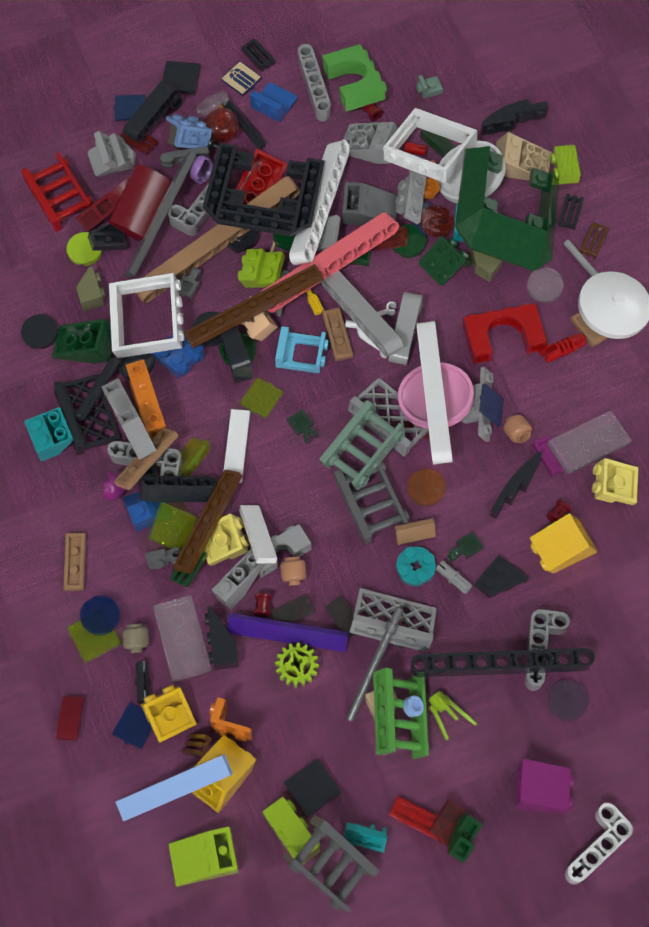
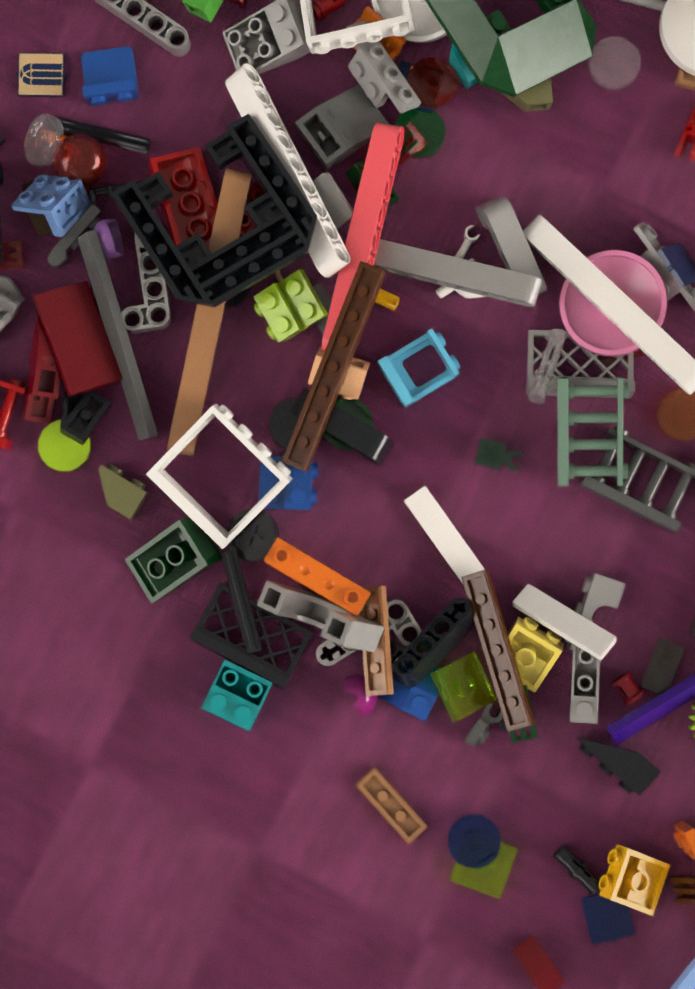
camera: 40 degrees left, 20 degrees up
black tile [21,314,58,349] -> none
dark tan head [122,624,149,653] -> none
clear tile [153,595,212,682] -> none
clear neon green panel [172,437,211,476] -> none
dark grey plate [179,267,202,300] -> none
clear neon green piece [240,377,283,419] -> none
black tile [241,38,275,72] -> none
nougat head [280,557,307,586] -> none
medium nougat tile [322,307,353,362] -> none
dark green bracket [419,236,473,286] -> none
red arch [462,303,547,364] -> none
none -> clear pin [528,328,567,404]

